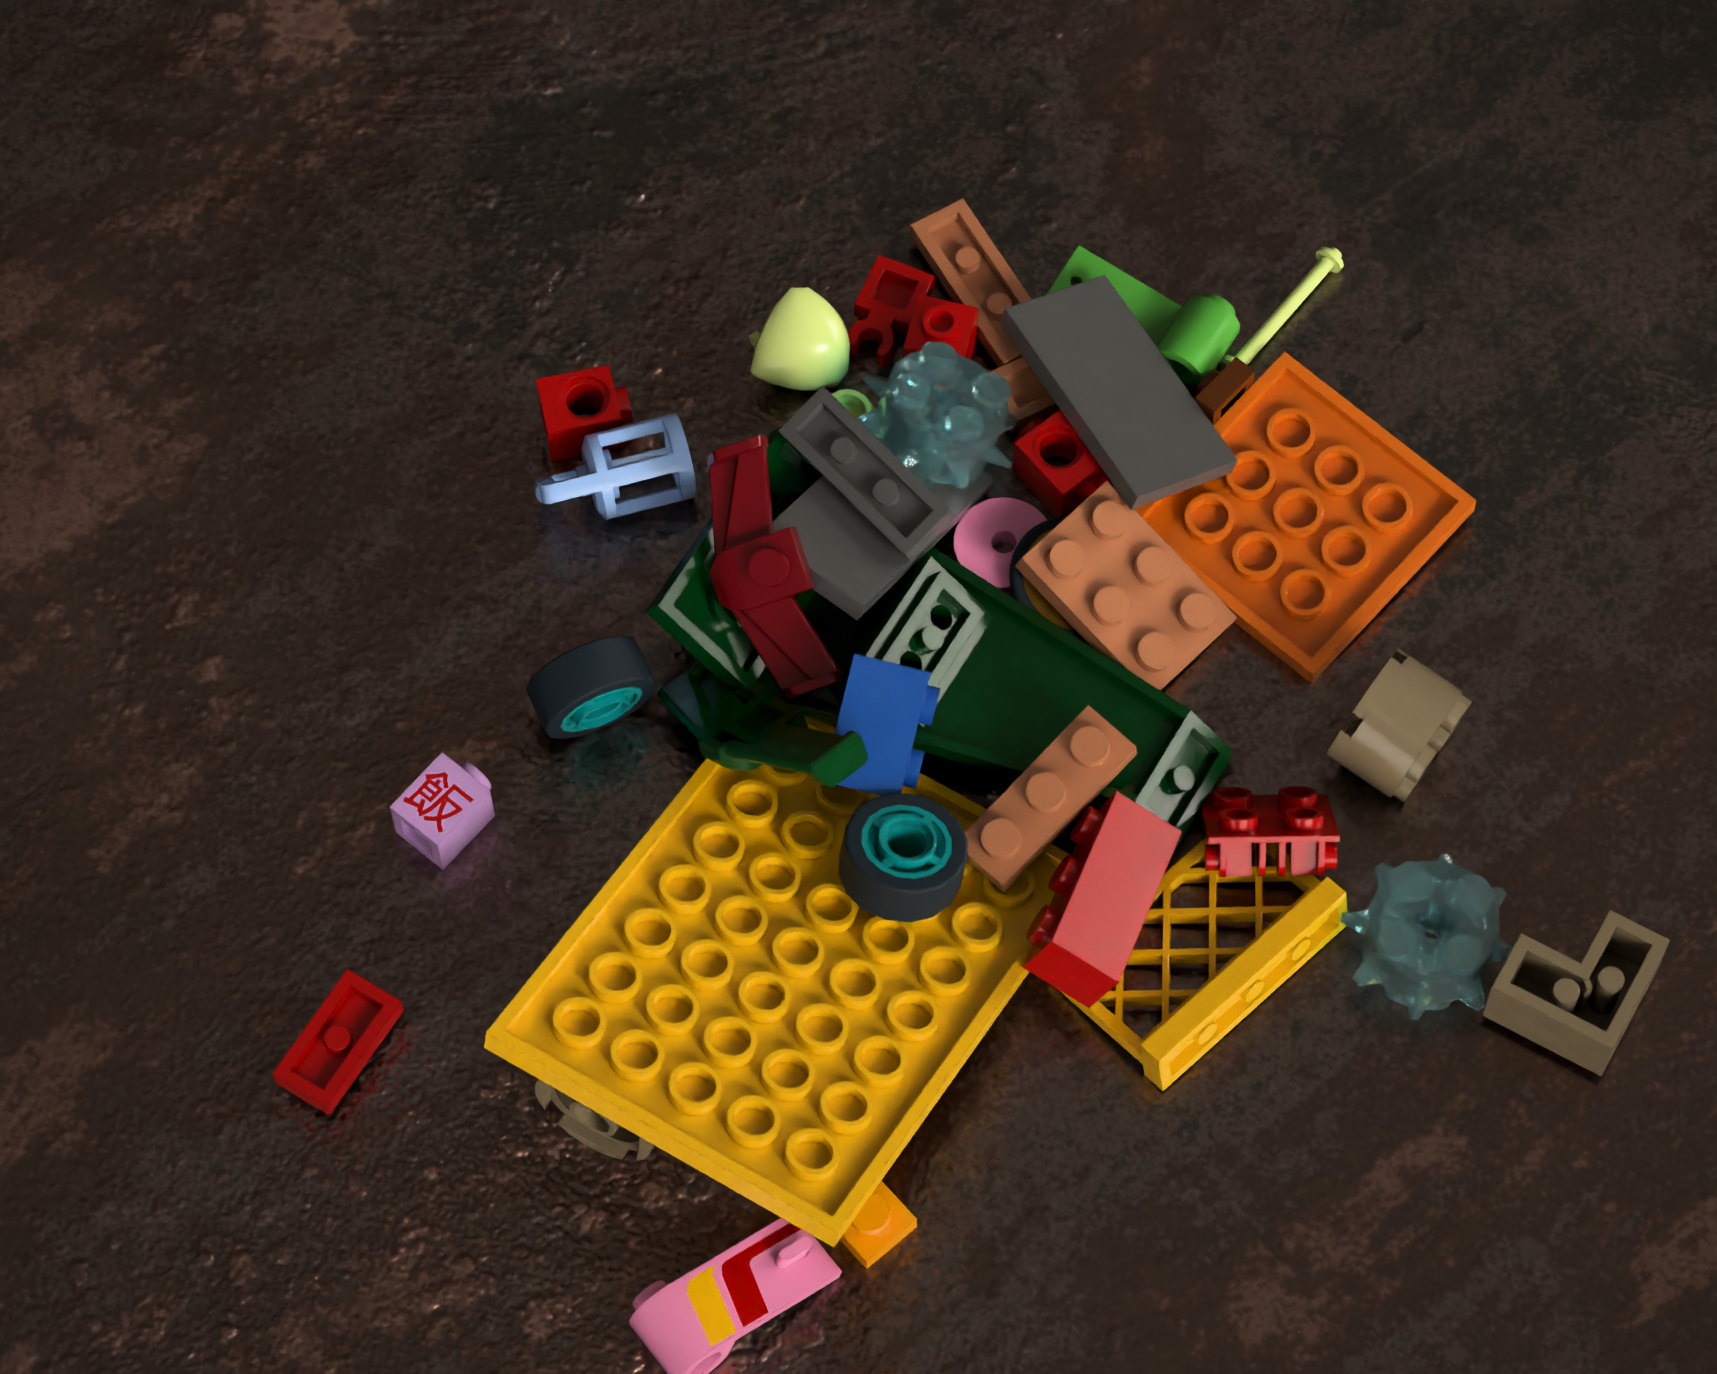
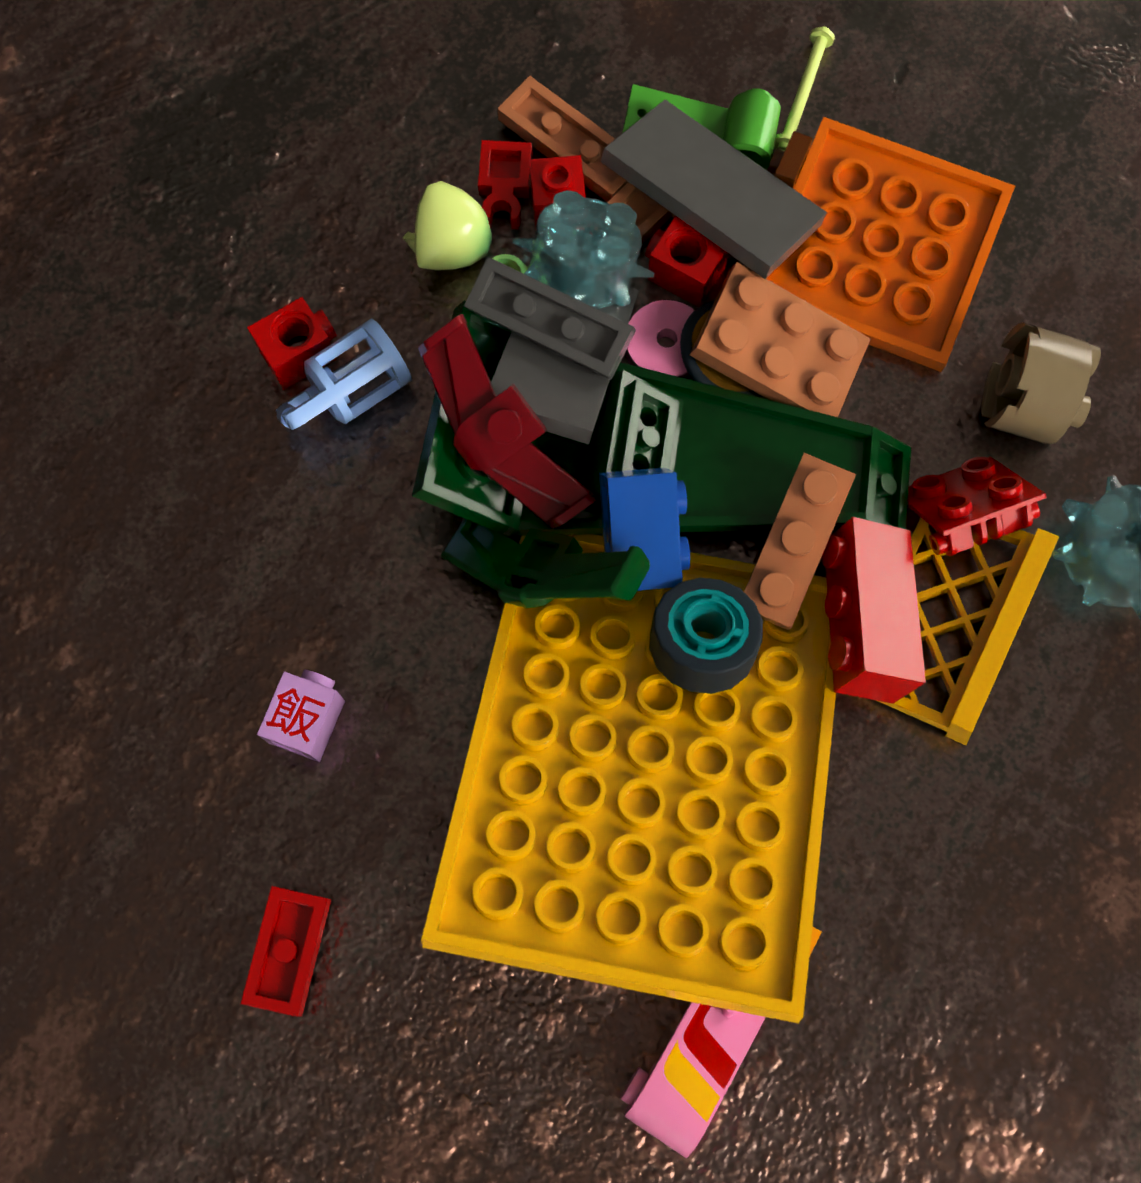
camera: 20 degrees left, 10 degrees up
black wheel [526,635,657,739] -> none

